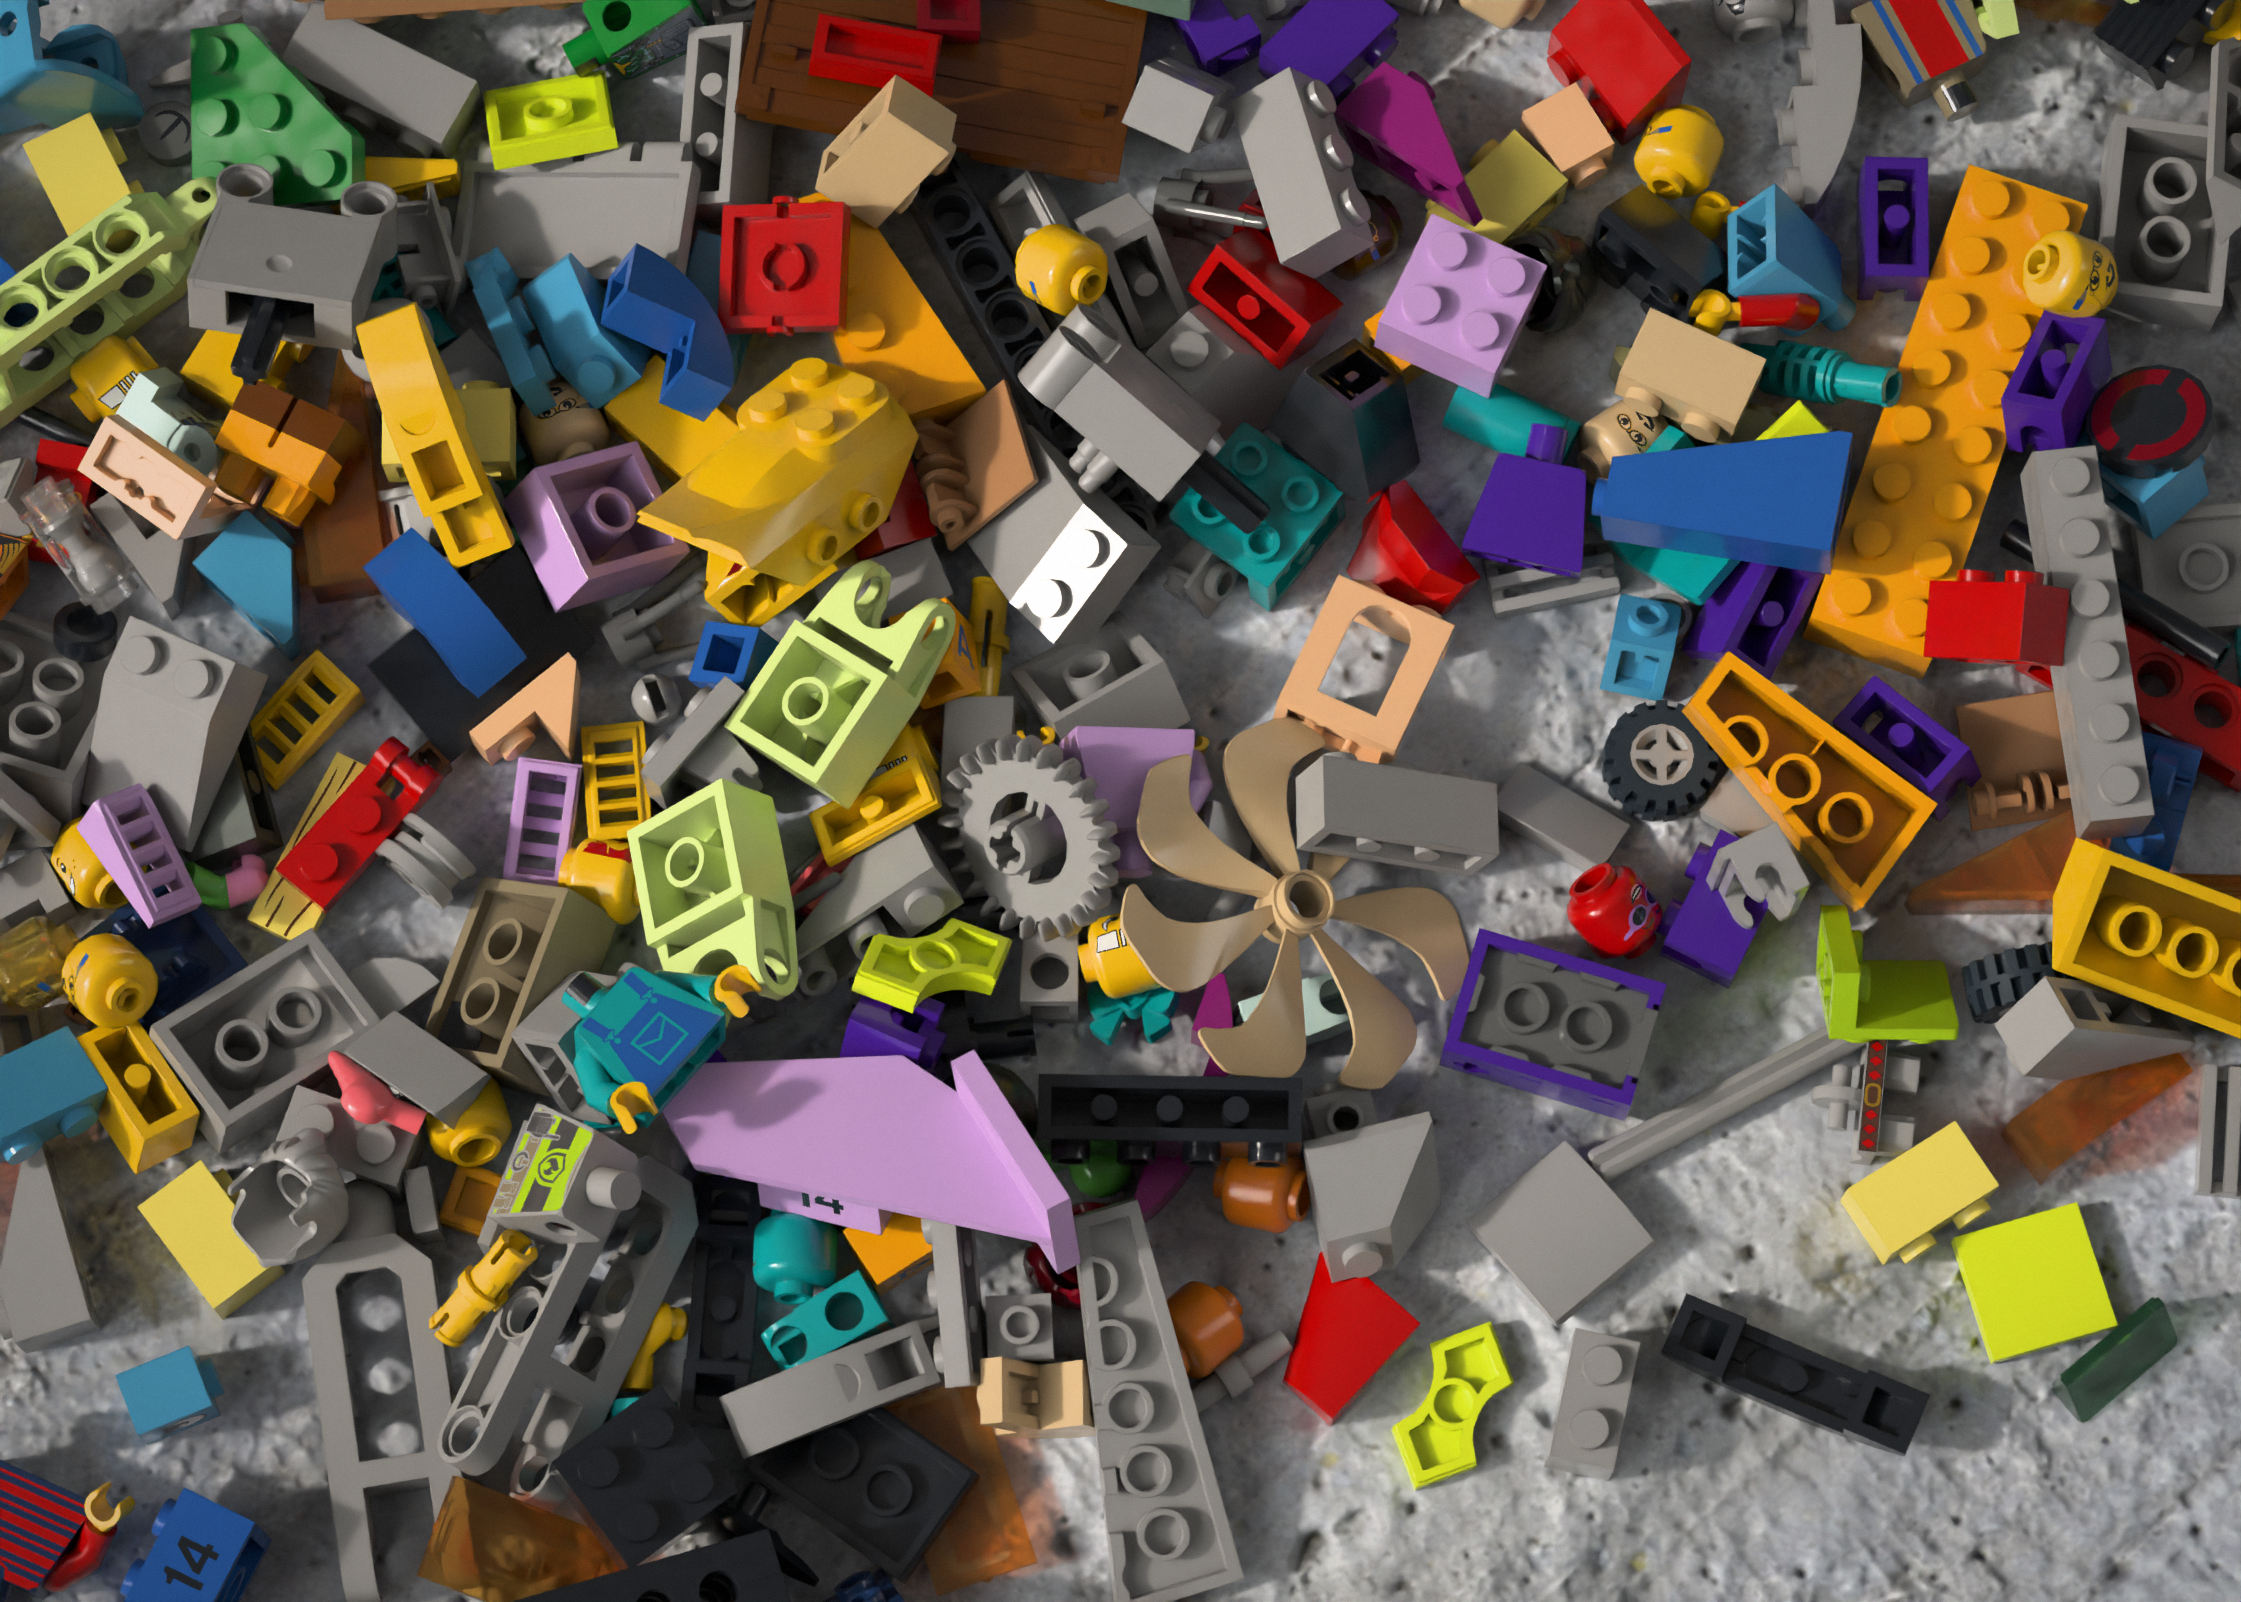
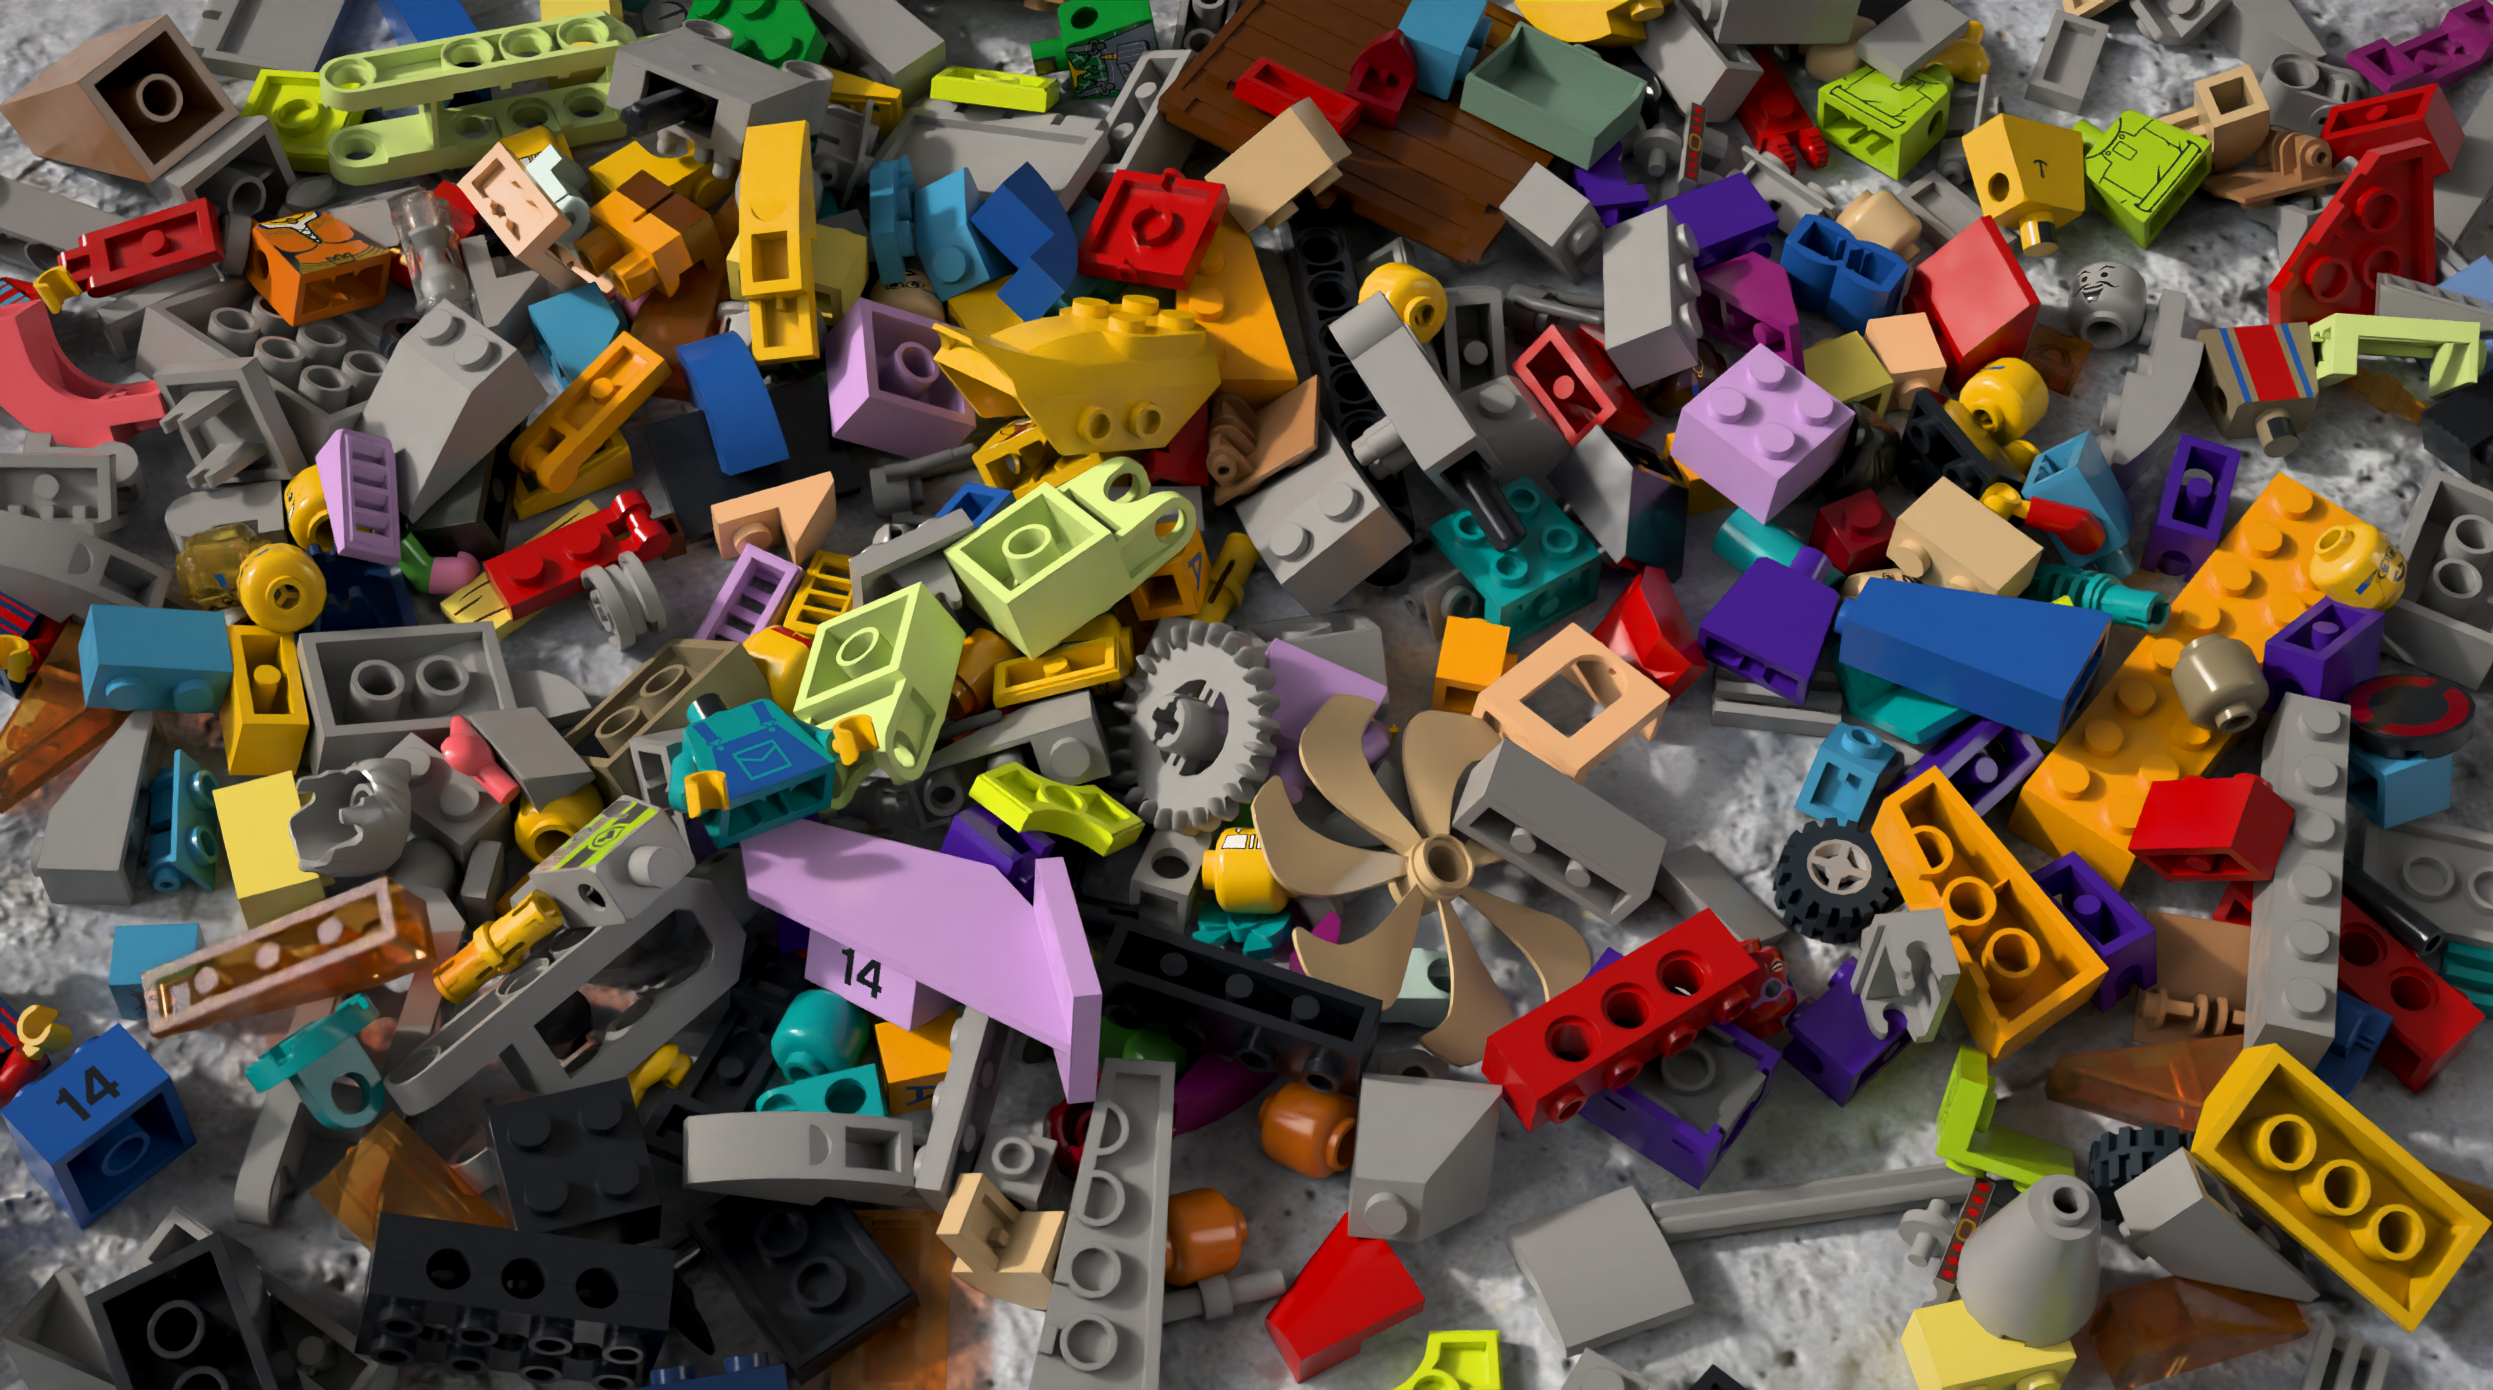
camera: 15 degrees right, 20 degrees down
none -> clear orange slope [140,876,438,1039]
none -> dark azure hinge [147,749,220,892]
none -> teal tile [244,993,385,1131]
none -> light orange plate [509,331,673,494]
none -> light orange brick [946,628,1019,720]
none -> light orange brick [1430,615,1518,716]
none -> red brick [1481,907,1760,1133]
none -> blue brick [1779,214,1909,337]
none -> dark red brick [1808,488,1896,578]
none -> light grey cone [1957,1174,2101,1348]
none -> clear orange tile [2022,323,2093,397]
none -> dark tan head [2171,634,2269,734]

